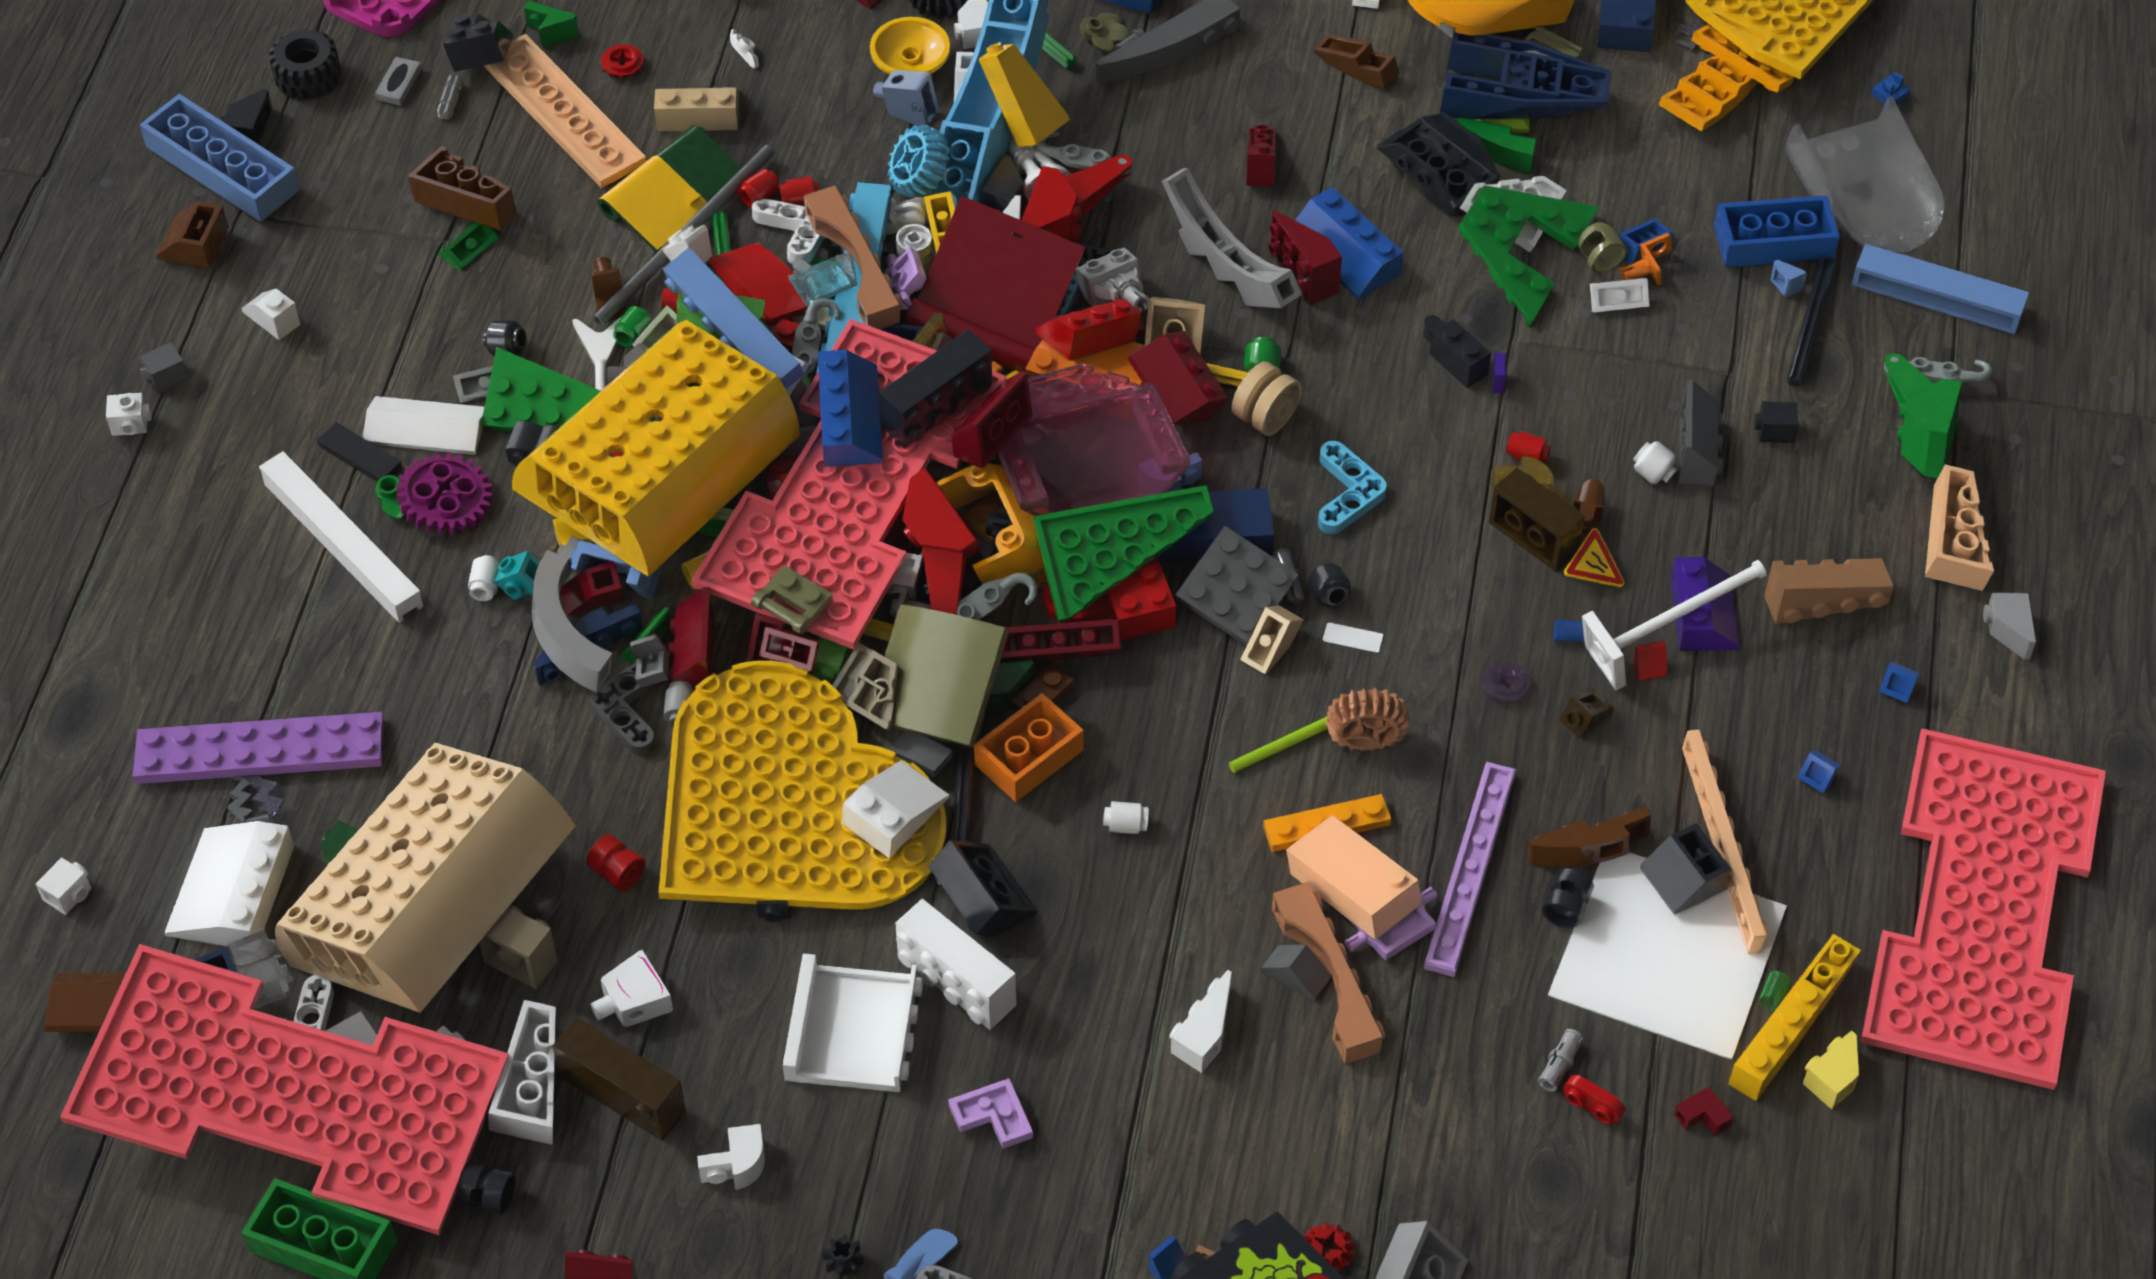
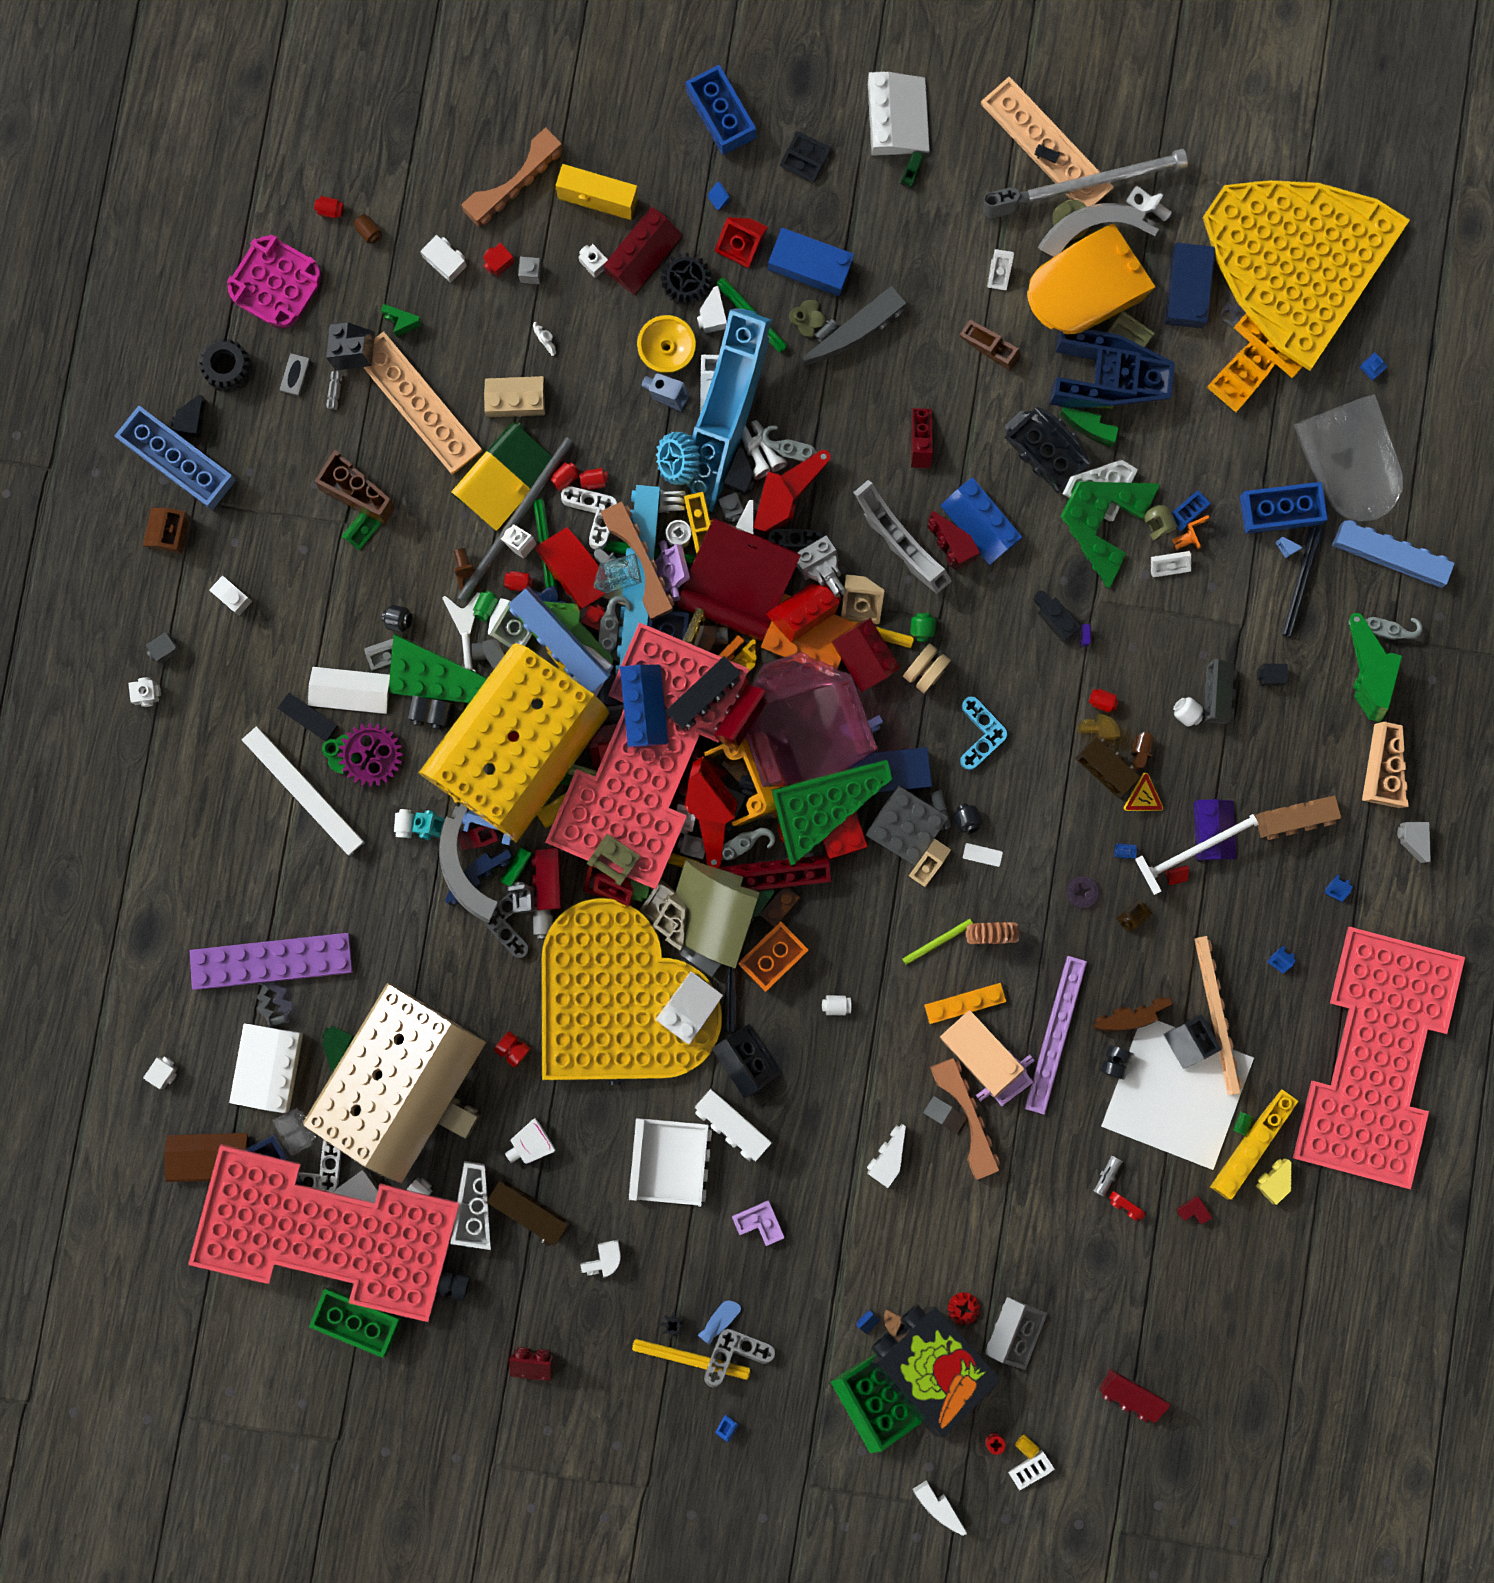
camera: 10 degrees left, 30 degrees up
red gear [601,44,644,79] -> none
yellow slope [978,43,1070,147] -> none

